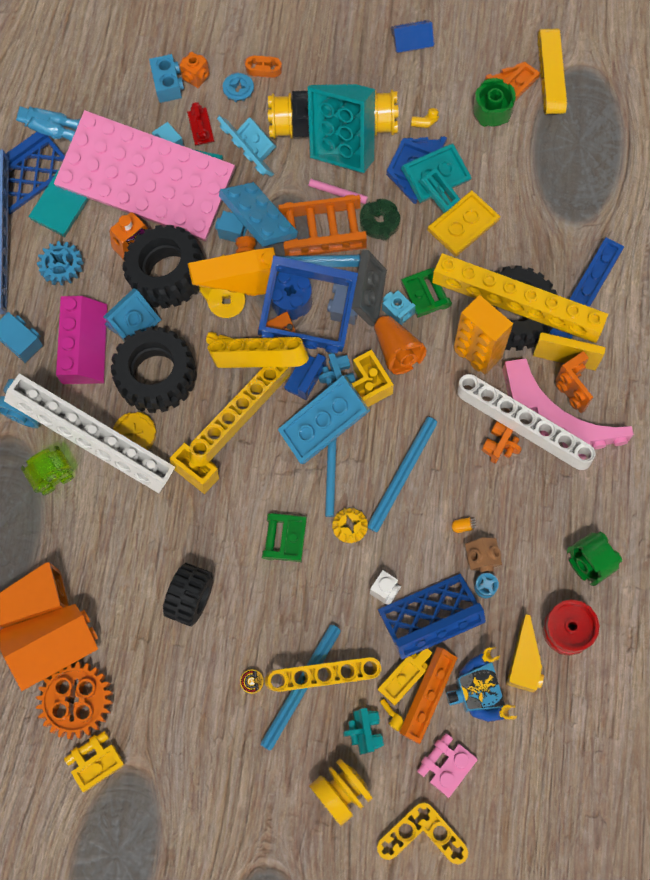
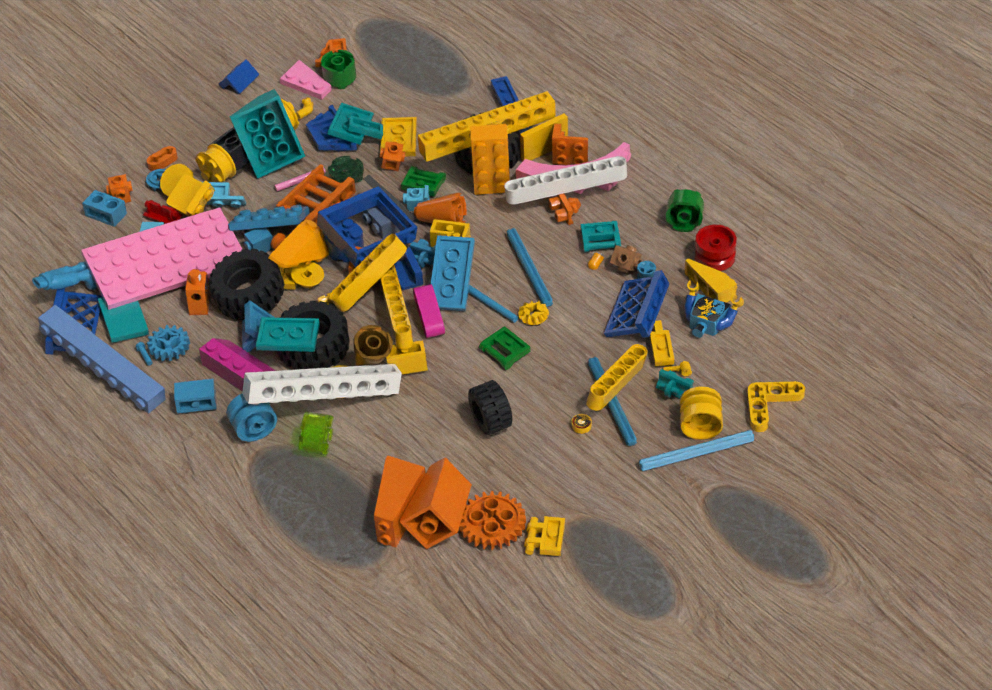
camera: 50 degrees left, 25 degrees down
white brick [370,570,401,605] -> none
orange plate [399,647,458,744] -> none
bright pink plate [417,733,478,798] -> none
yellow beam [538,29,567,114] -> none
none -> dark azure piece [135,342,153,366]
none -> yellow tile [160,164,194,197]
none -> yellow bracket [166,174,215,217]
none -> teal tile [256,317,320,352]
none -> bright pink wing [280,60,332,100]
none -> pearl gold cone [353,325,393,366]
none -> orange brick [379,141,406,171]
none -> dark pink beam [413,284,445,338]
none -> teal plate [581,221,621,253]
none -> dark azure axle [639,430,754,471]

